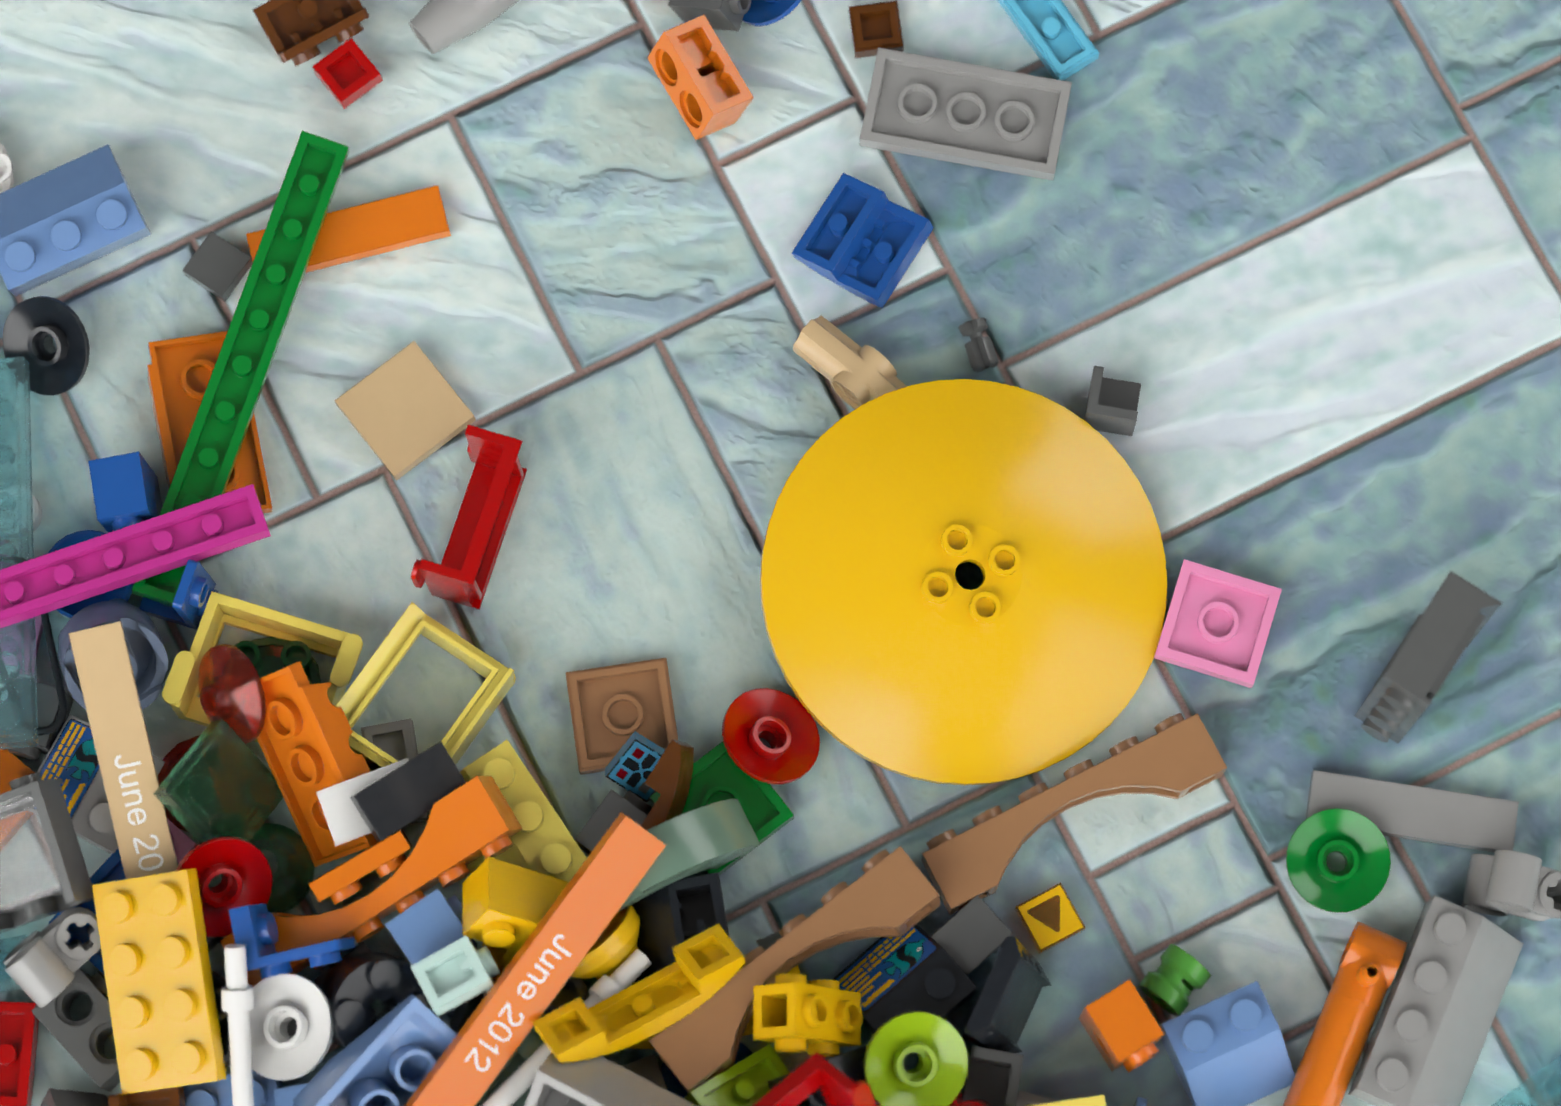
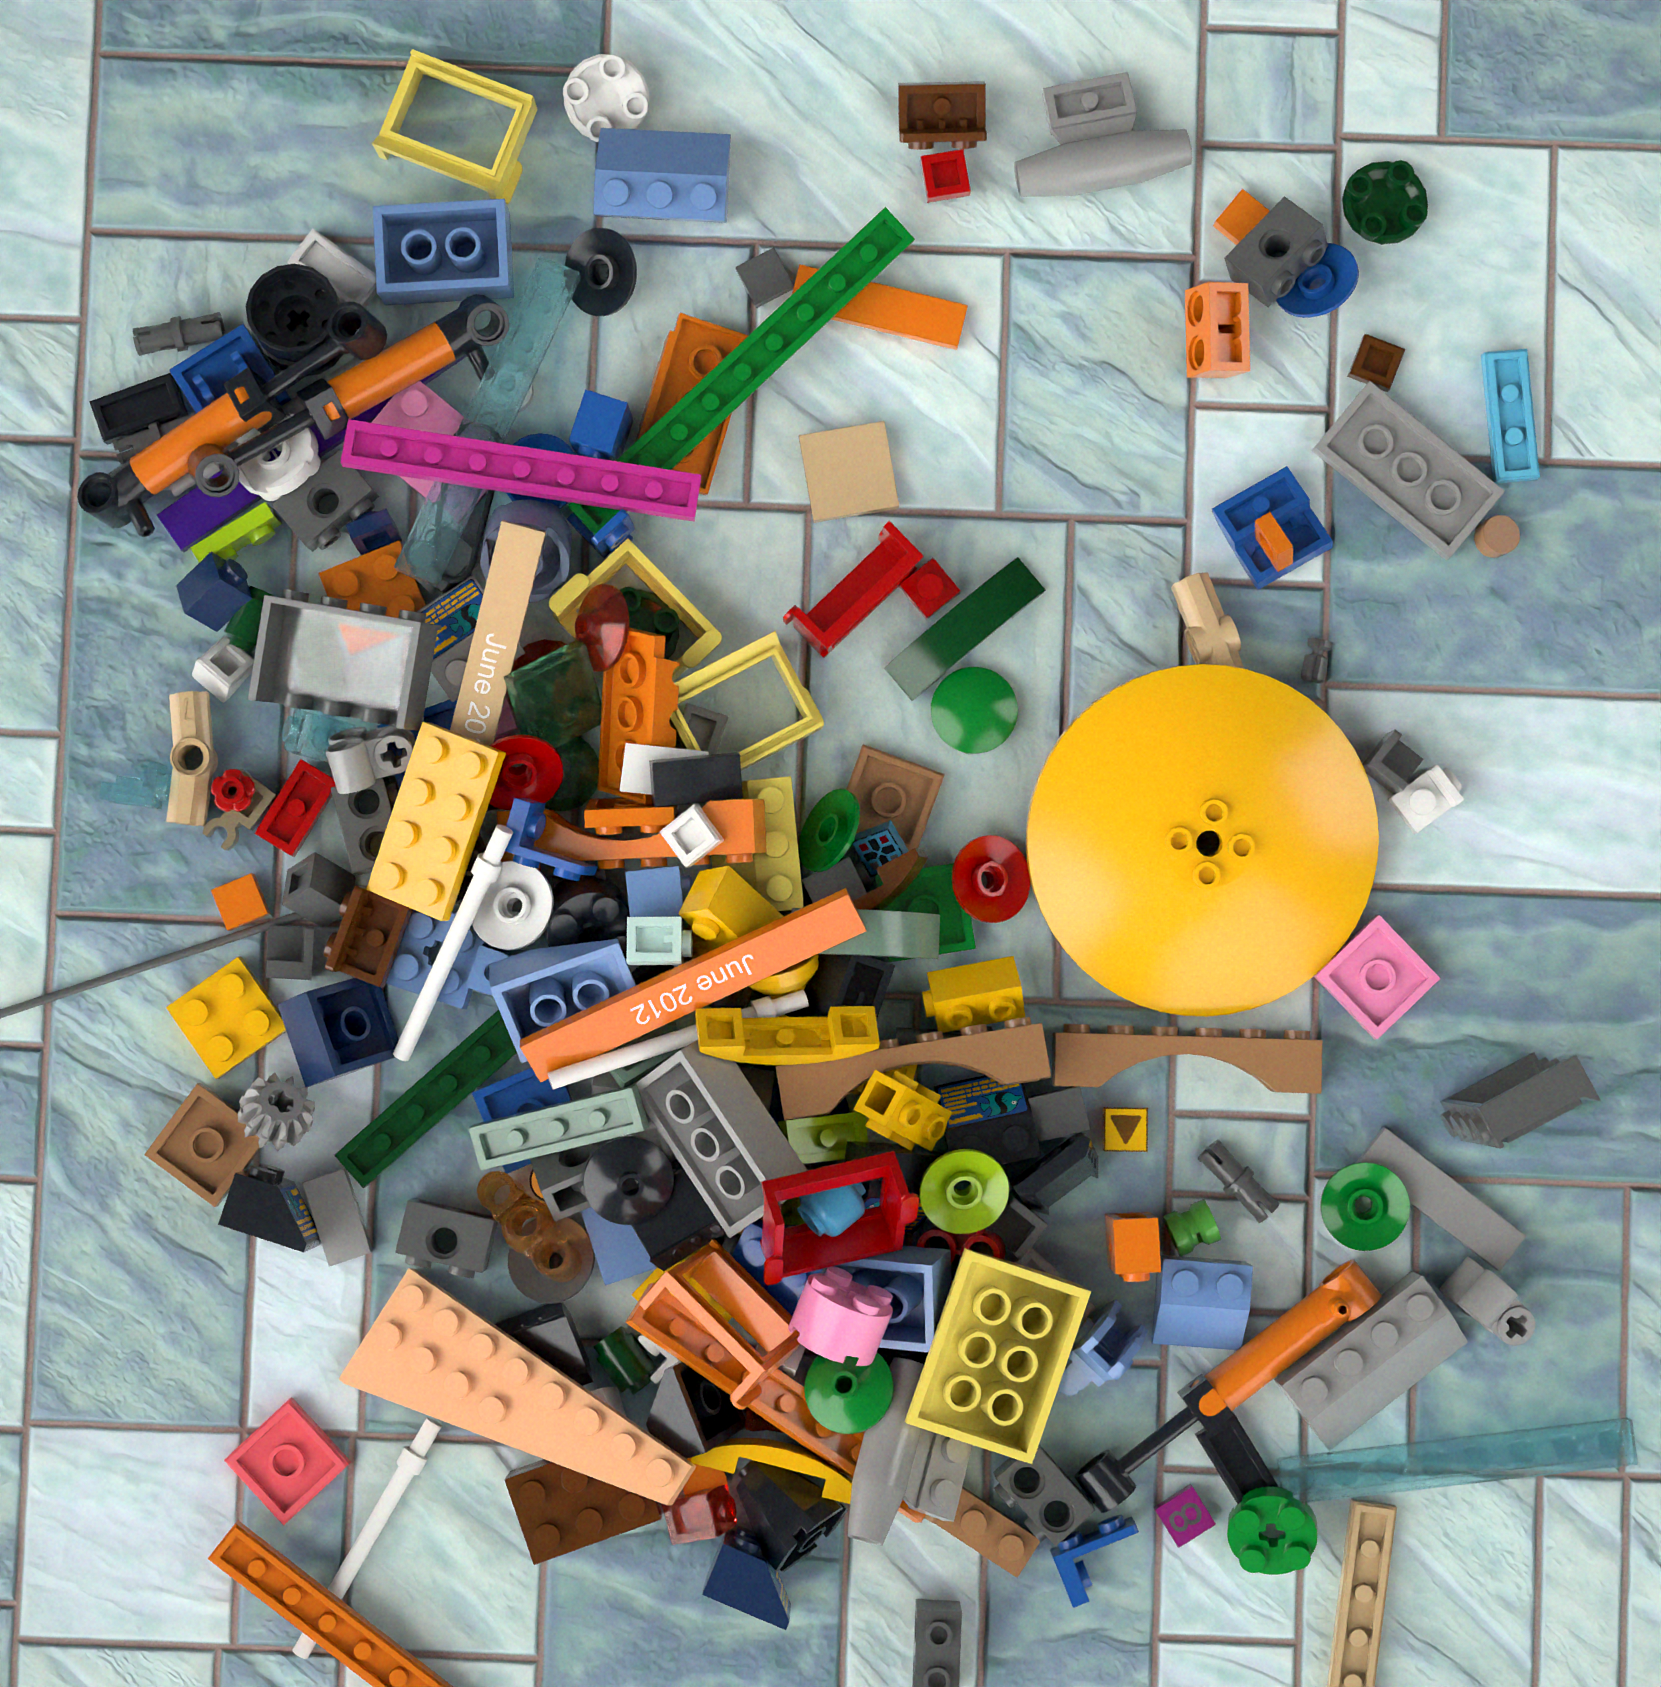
camera: 25 degrees right, 10 degrees up
none -> white tile [660,804,724,868]
none -> green dish [799,789,860,872]
none -> dark green slope [884,557,1046,701]
none -> red plate [899,558,961,621]
none -> yellow brick [922,956,1025,1033]
none -> green dish [931,667,1018,754]
none -> dark grey pin [1198,1139,1279,1223]
none -> orange tile [1255,512,1293,572]
none -> white bracket [1388,765,1464,834]
none -> medium nougat piece [1474,515,1520,558]

